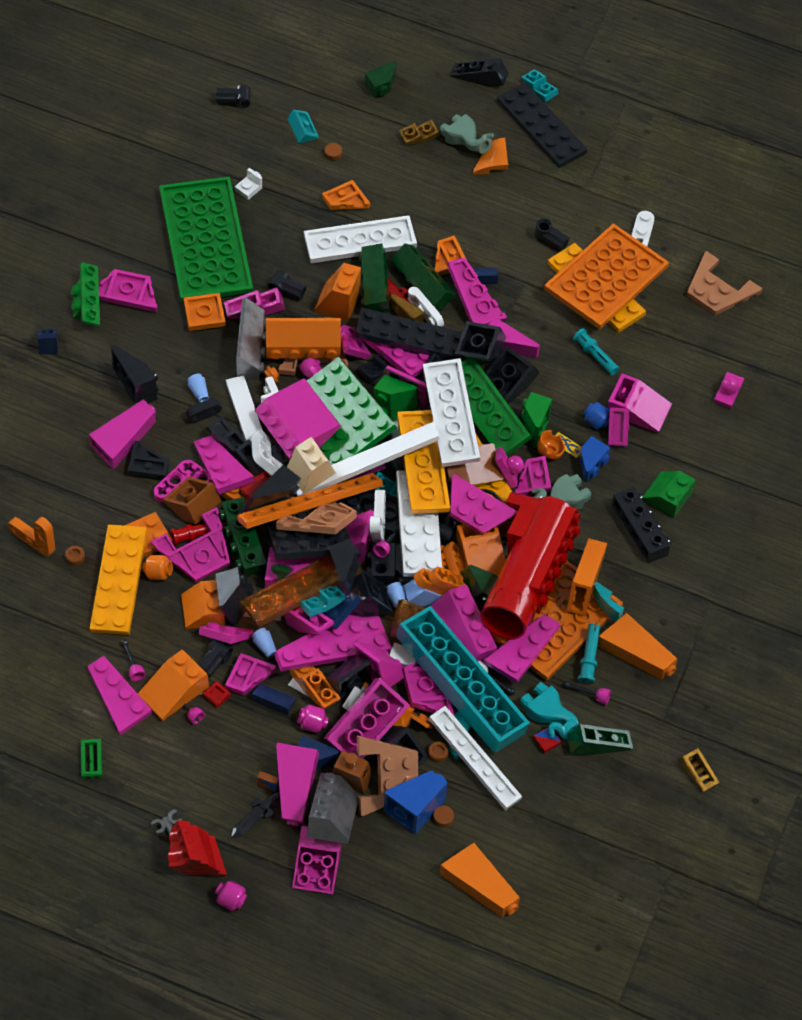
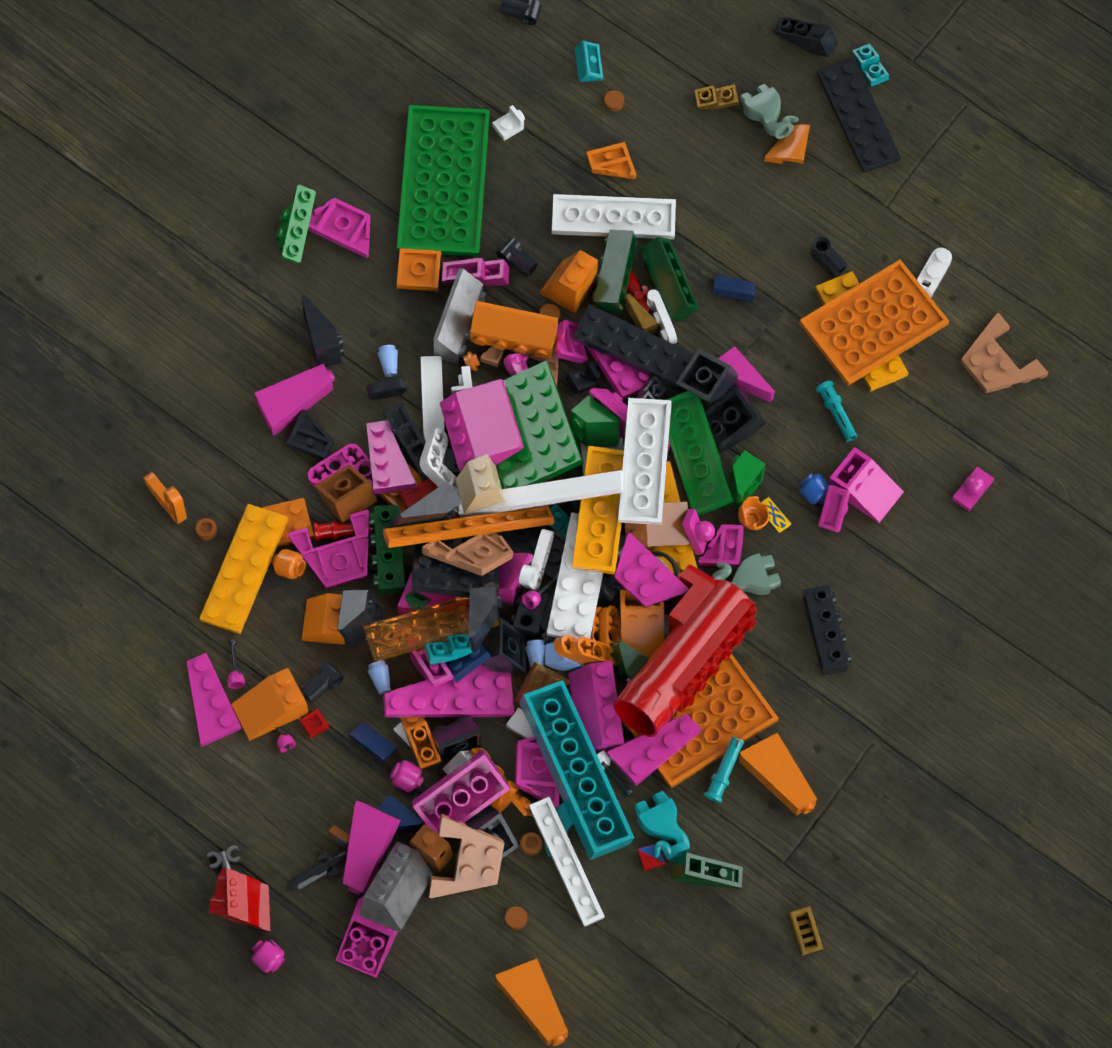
camera: 15 degrees right, 10 degrees up
dark blue slope [37,329,58,354] -> none
green tile [81,739,102,779] -> none
dark pink wing [199,622,254,644] -> none
dark pink wing [225,653,276,696] -> none
dark pink slope [354,642,404,687] -> none
dark green slope [365,61,397,98] -> none
blue slope [383,770,448,835] -> none
orange wing [435,235,467,276] -> none
dark pink wing [447,258,508,325] -> none
hinge [563,681,611,705] -> none
orange slope [566,538,607,616] -> none
blue slope [579,436,610,482] -> none
teal slope [593,582,624,622] -> none
green slope [642,471,695,518] -> none

